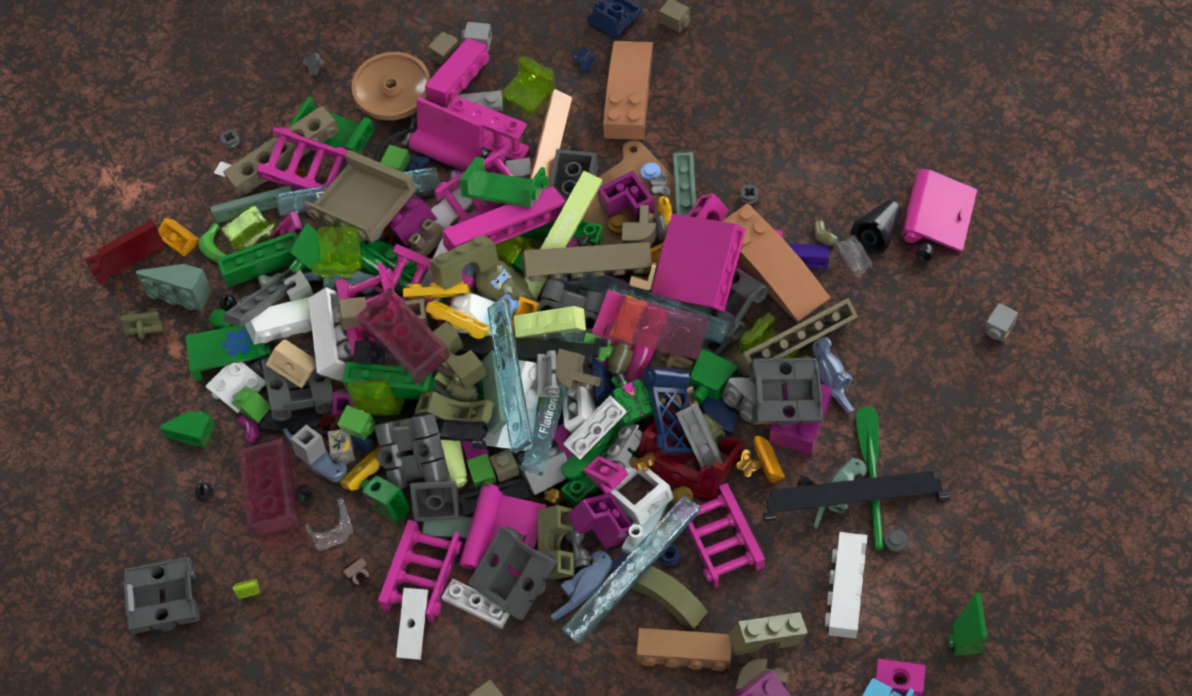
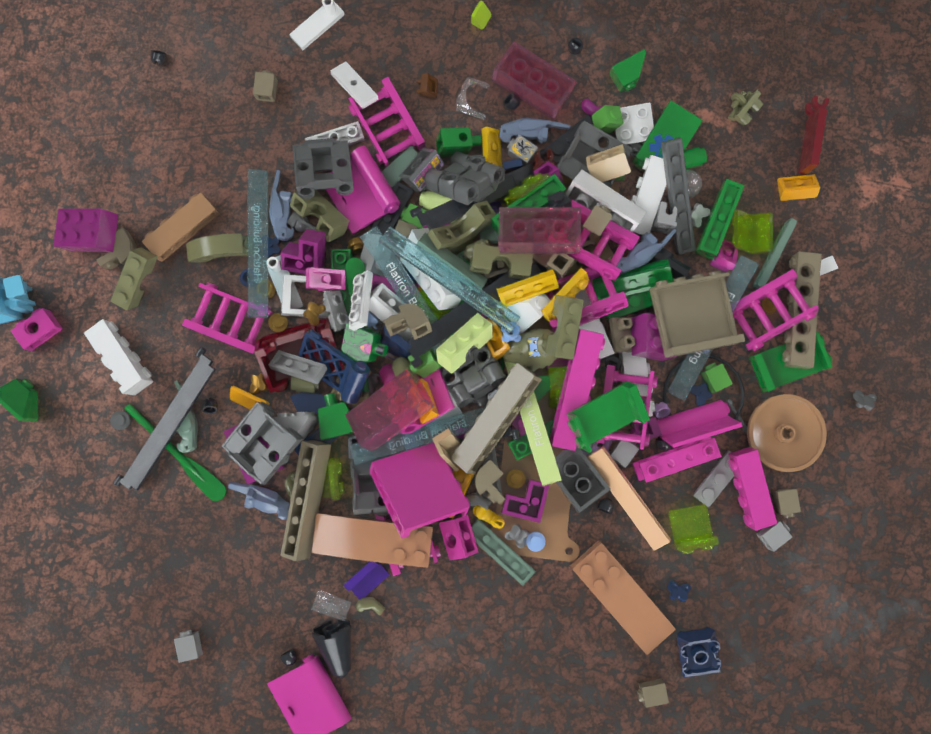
camera: 125 degrees right, 25 degrees up
sand green slope [136,264,212,311] -> none
bright green piece [198,223,226,263] -> none
dark grey bush [220,130,240,149] -> none
black hinge [220,294,237,311] -> none
green torso [288,224,338,275] -> none
light grey brick [290,425,326,465] -> none
clear neon green bracket [312,227,362,278] -> none
bright green brick [337,405,375,441] -> none
light grey hinge [537,351,560,399] -> none
dark grey bush [740,184,759,205] -> none

